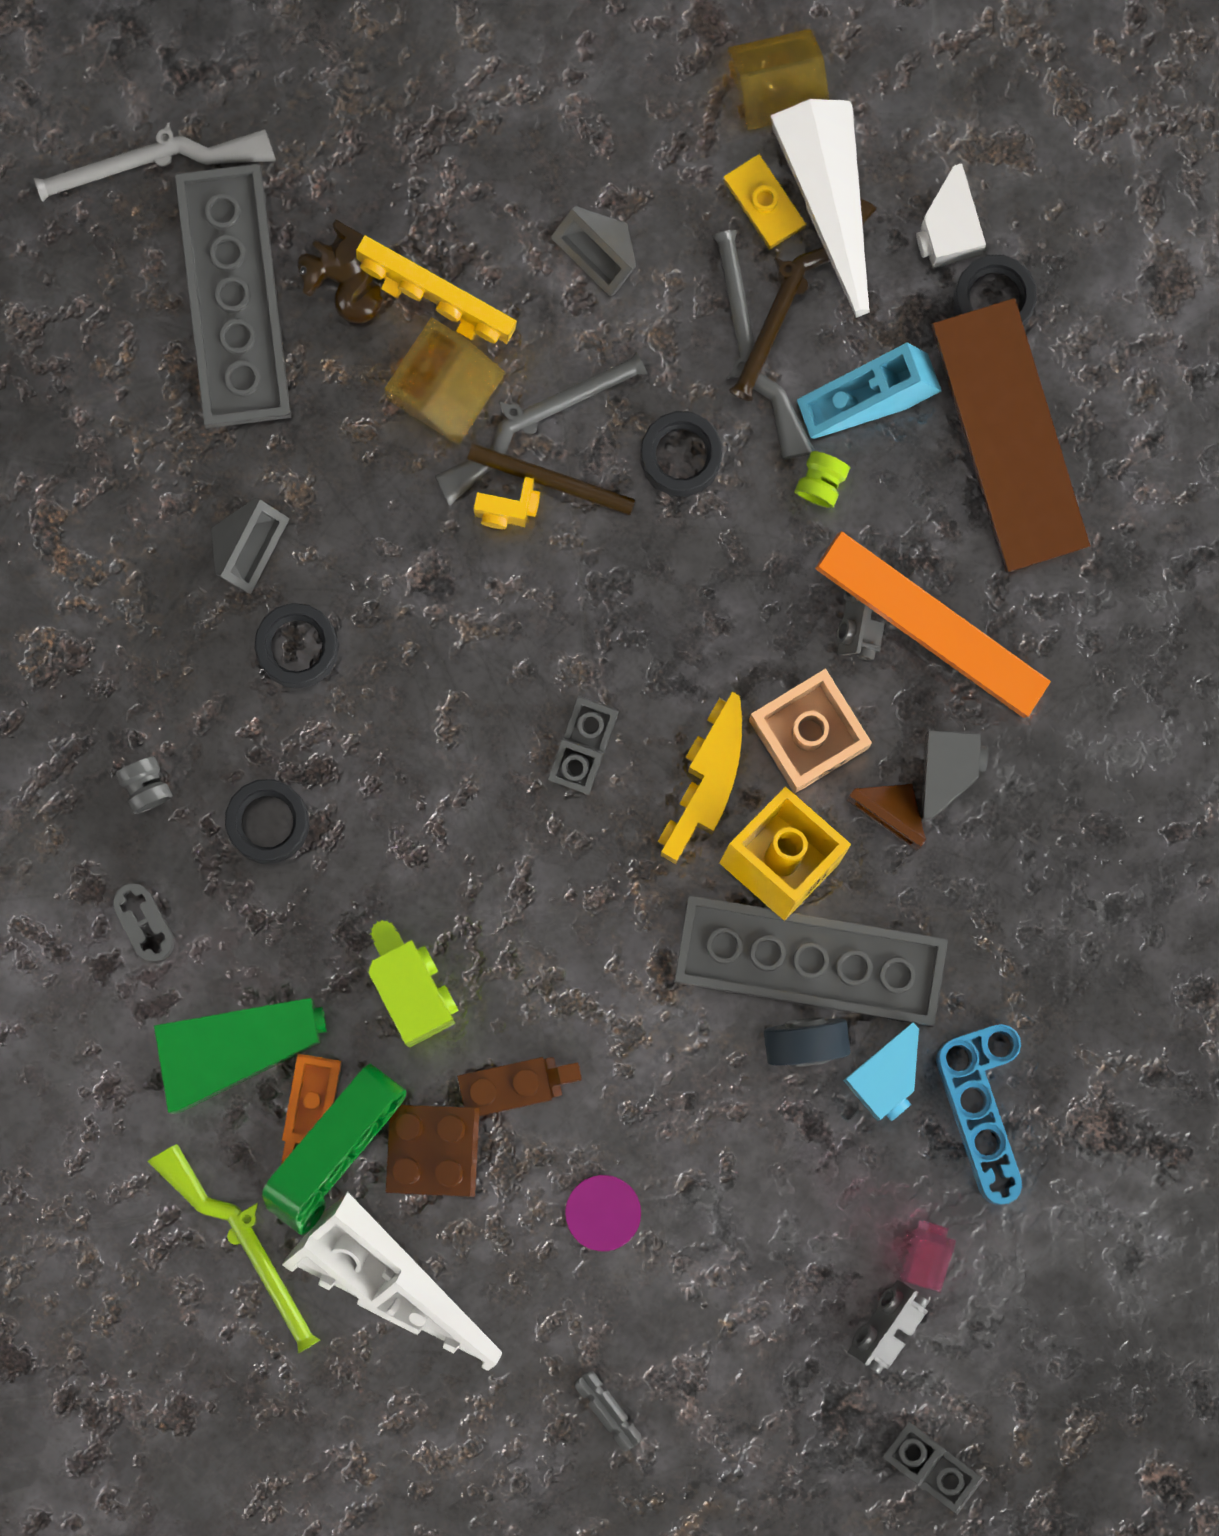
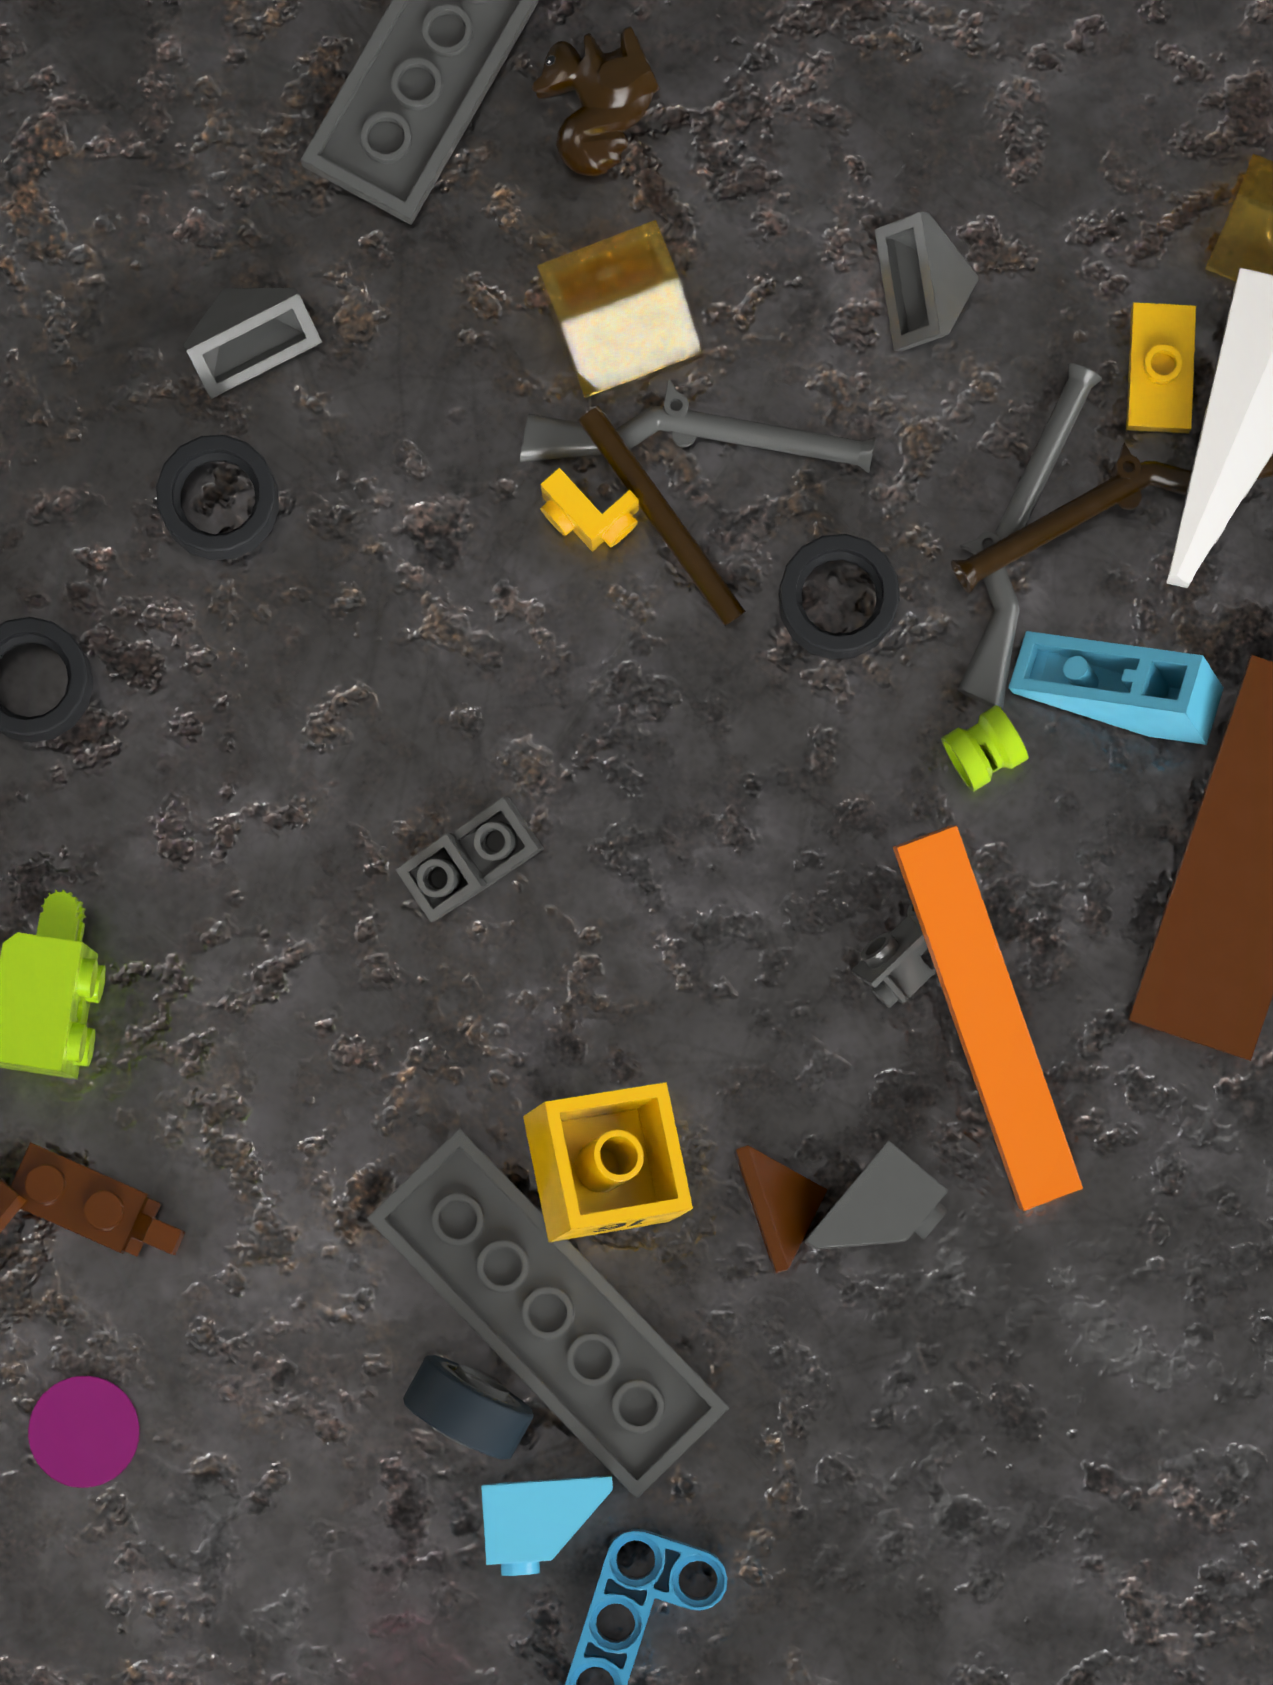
camera: 40 degrees right, 0 degrees up
yellow hinge [356,235,517,344] -> none
yellow slope [658,692,742,864] -> none
light nougat brick [749,669,872,794] -> none

